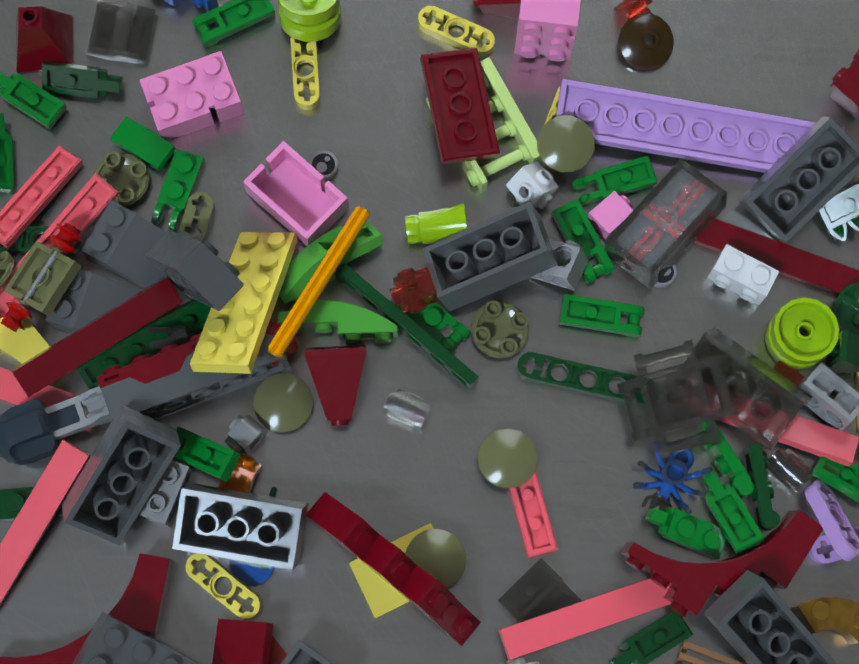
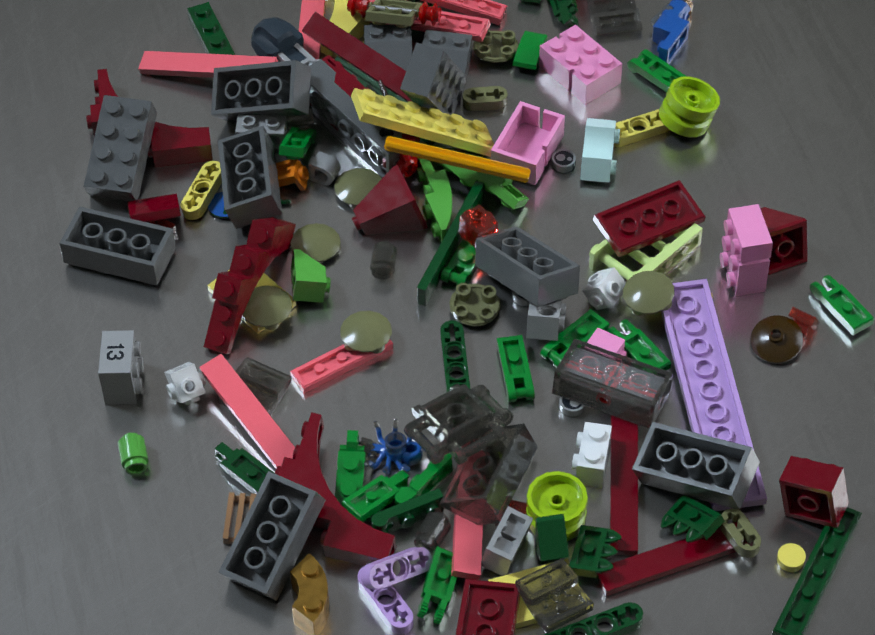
camera: 75 degrees right, 25 degrees down
green hinge [151,149,205,231] -> none
lime plant [405,203,468,244] -> none
light yellow beam [418,6,495,57] -> none
none -> bright green slope [290,249,331,303]
none -> olive dish [291,223,341,264]
none -> light aqua brick [580,118,620,183]

